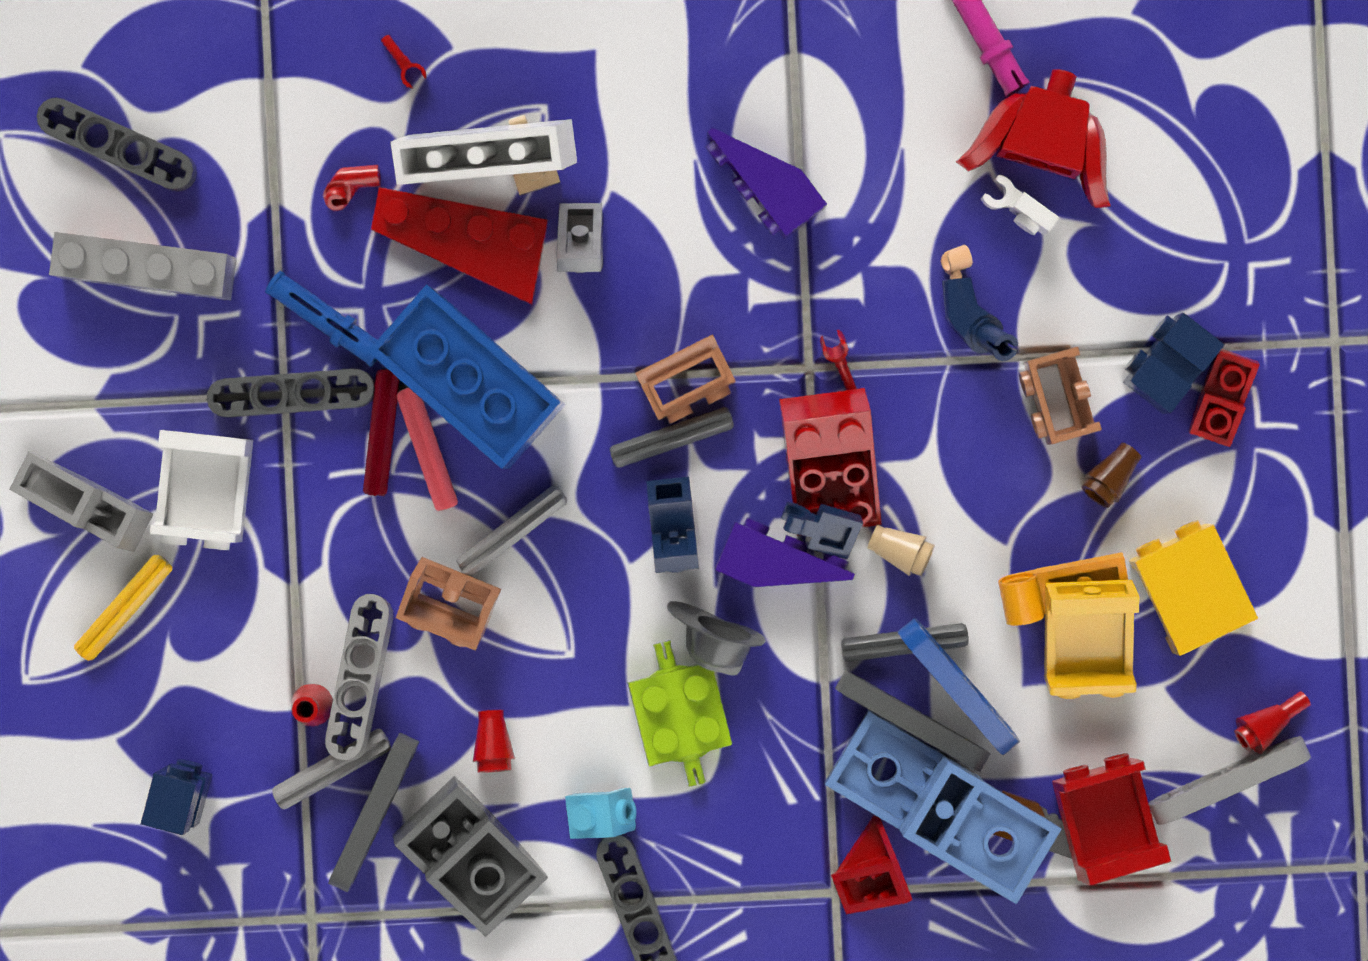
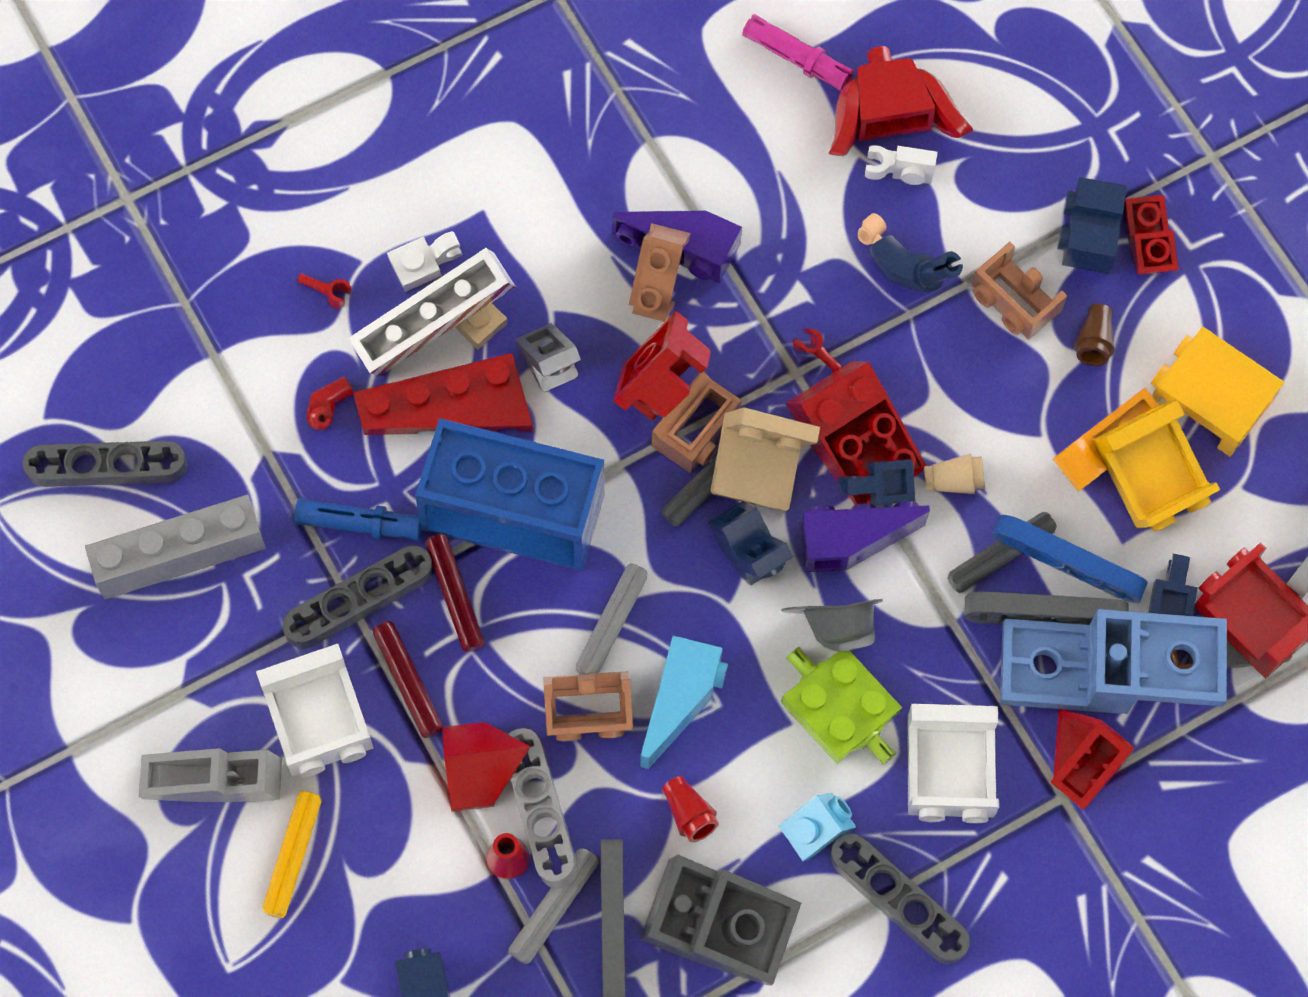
camera: 30 degrees left, 20 degrees down
coral axle [396,388,458,511] -> none
none -> dark red axle [373,621,442,738]
none -> white plate [387,231,462,292]
none -> red slope [442,722,531,812]
none -> red panel [613,311,711,421]
none -> nougat window [629,223,691,322]
none -> medium azure slope [640,636,728,769]
none -> tan bracket [711,407,820,512]
none -> white panel [907,704,999,823]
none -> dark blue plate [1148,553,1198,616]

